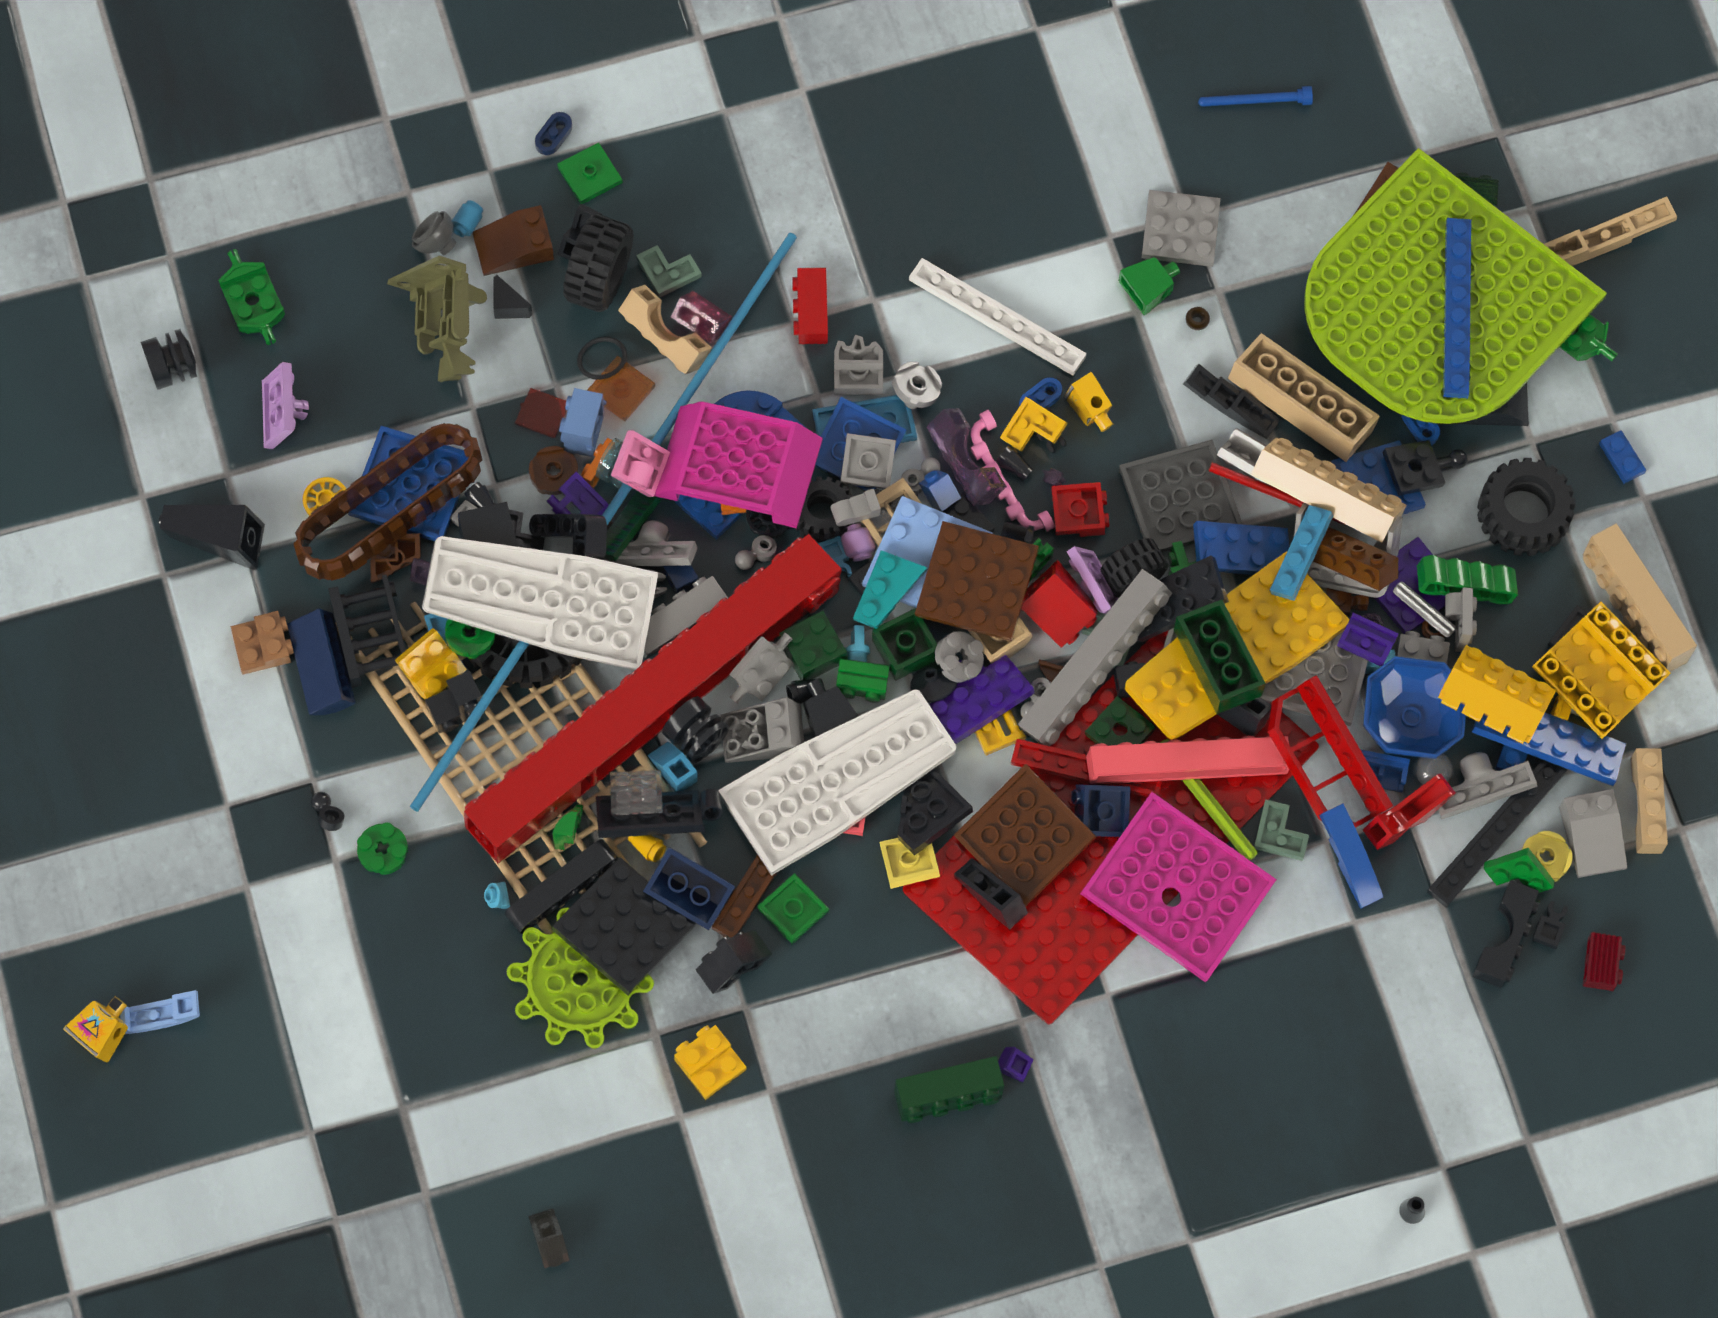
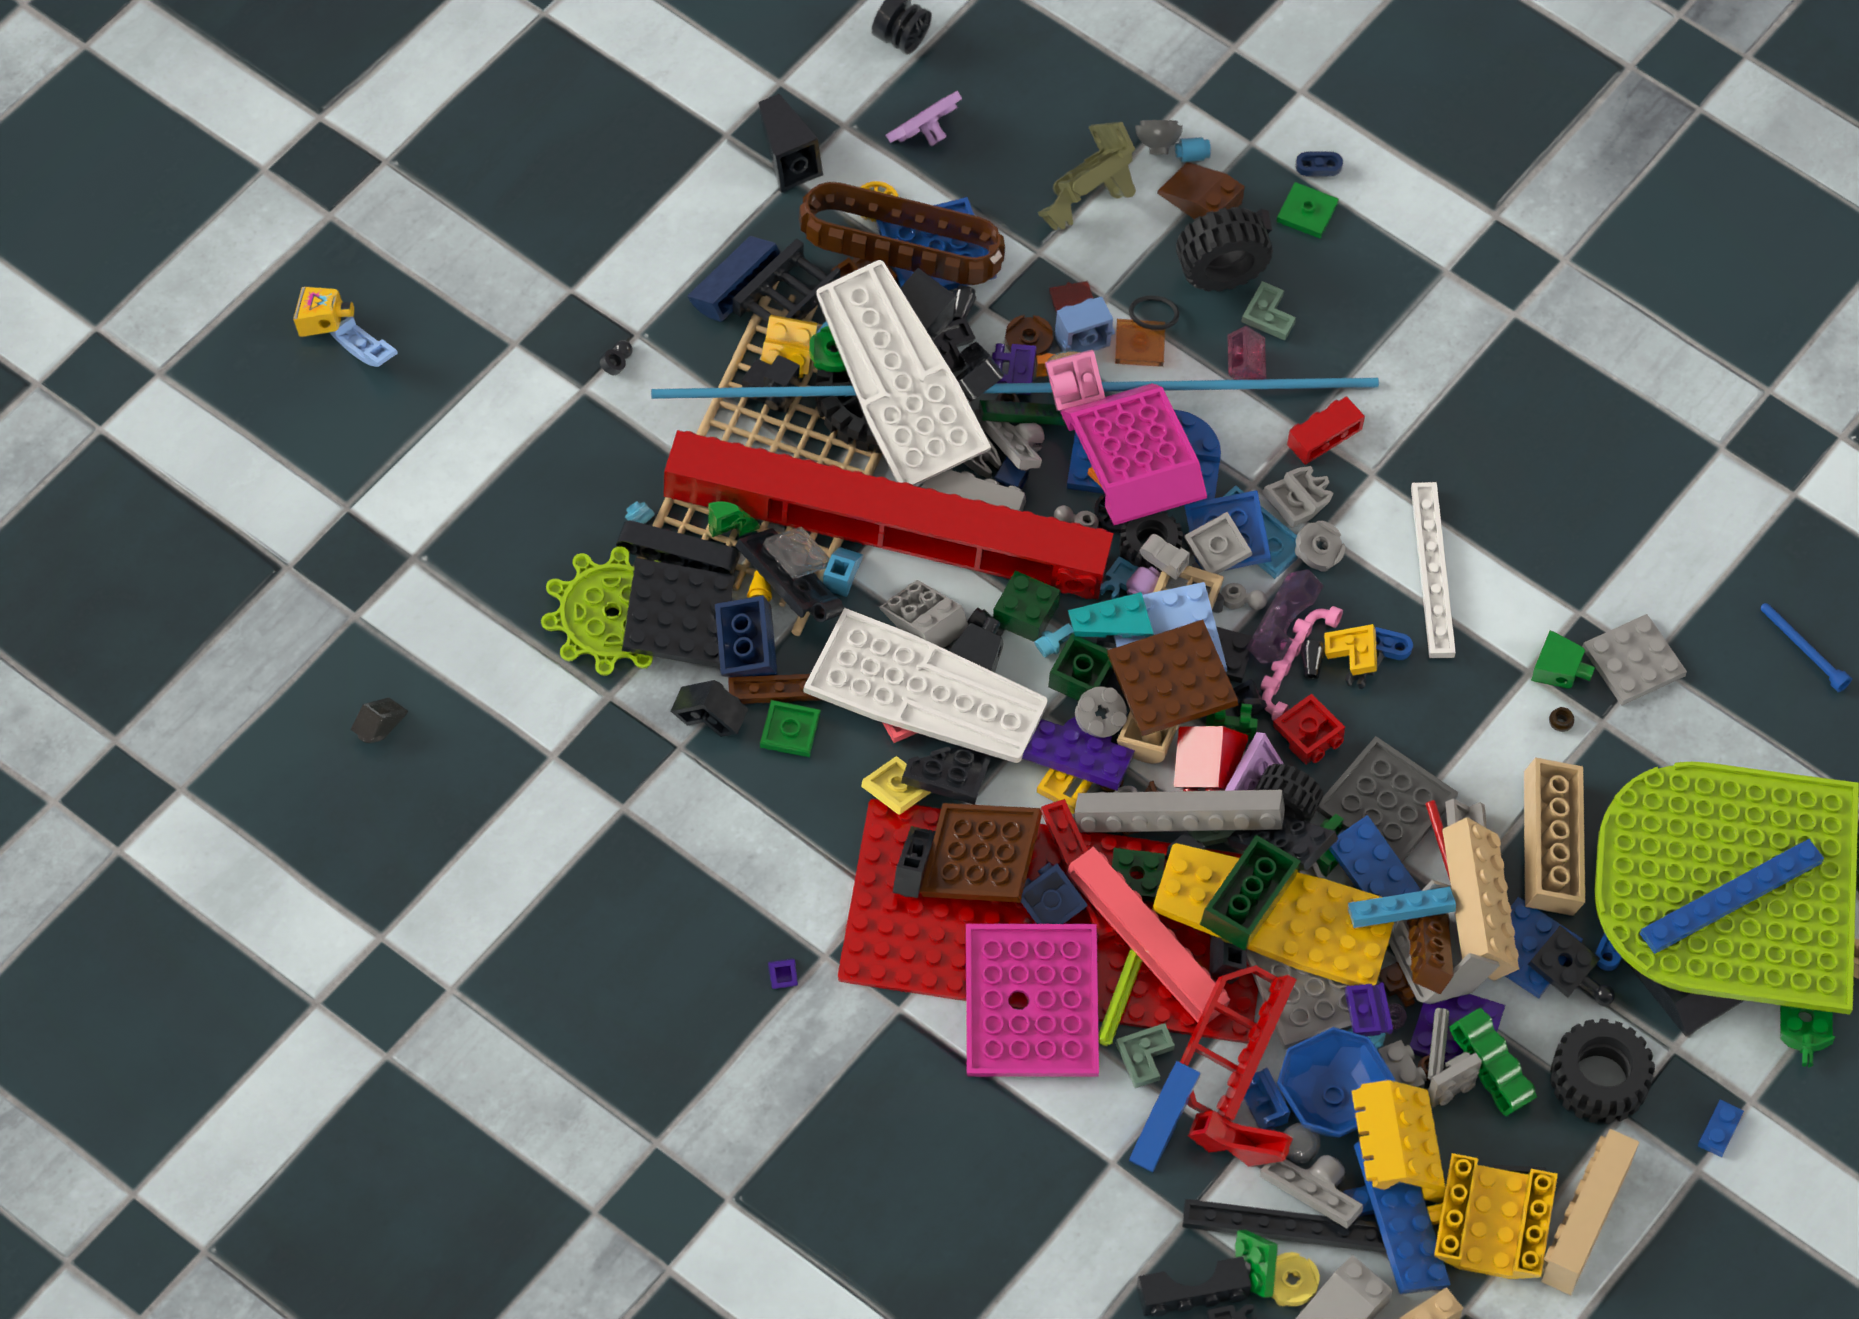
camera: 55 degrees right, 10 degrees down
green plate [218,249,285,345] -> none
medium nougat plate [230,611,294,675] -> none
green plate [357,822,408,875] -> none
black slope [493,275,533,319] -> none
tan arch [618,285,712,374] -> none
black wheel [662,696,730,764] -> none
yellow plate [674,1025,747,1100] -> none
light grey plate [729,632,794,704] -> none
green brick [836,658,890,702] -> none
dark green brick [894,1056,1004,1123] -> none
black dish [910,662,958,703] -> none
brick [918,470,961,512] -> none
clear purple plate [1042,468,1067,486] -> none
yellow torso [1064,372,1114,432] -> none
black slope [1183,364,1281,439] -> none

